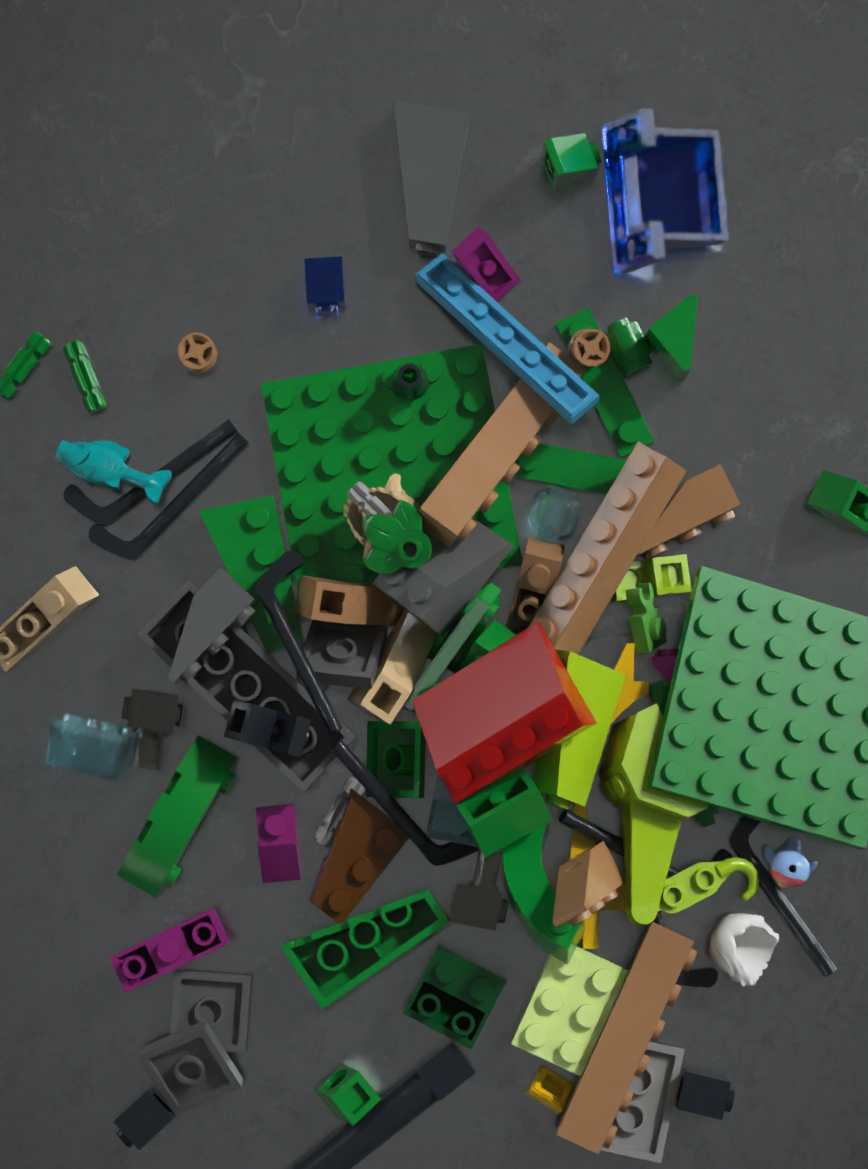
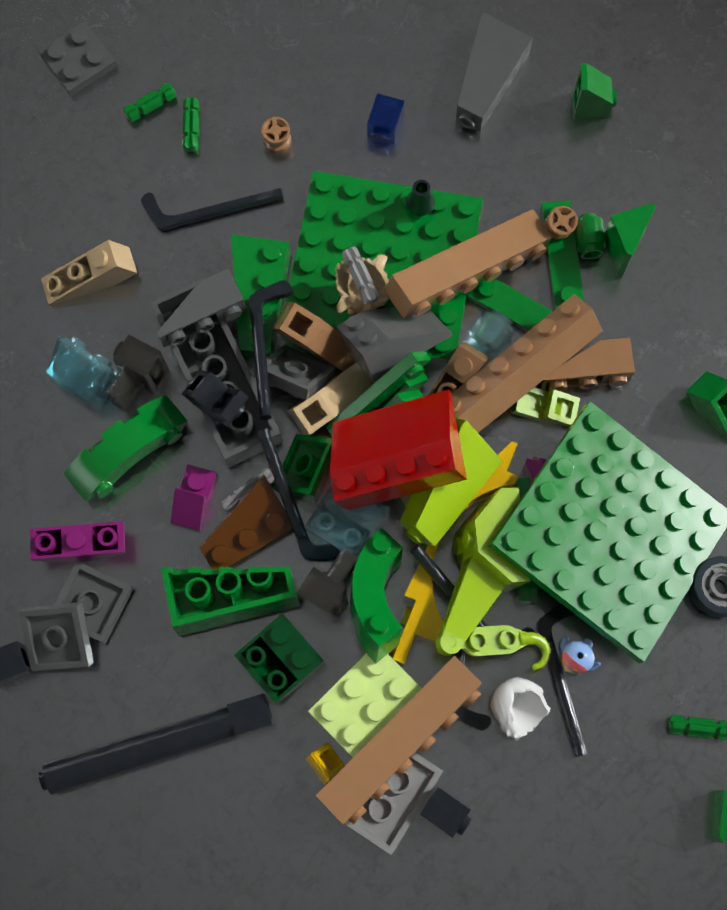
camera: 25 degrees right, 10 degrees down
teal animal [55,440,172,506] -> none
black piece [88,433,249,560] -> none
green brick [314,1064,381,1125] -> none
green plate [362,500,432,574] -> none
dark azure tile [415,253,599,425] -> none
magenta slope [451,226,521,302] -> none
green brick [456,767,553,858] -> none
medium nougat slope [552,841,626,927] -> none
clear blue windscreen [602,108,728,273] -> none
bright green plate [626,582,667,654] -> none

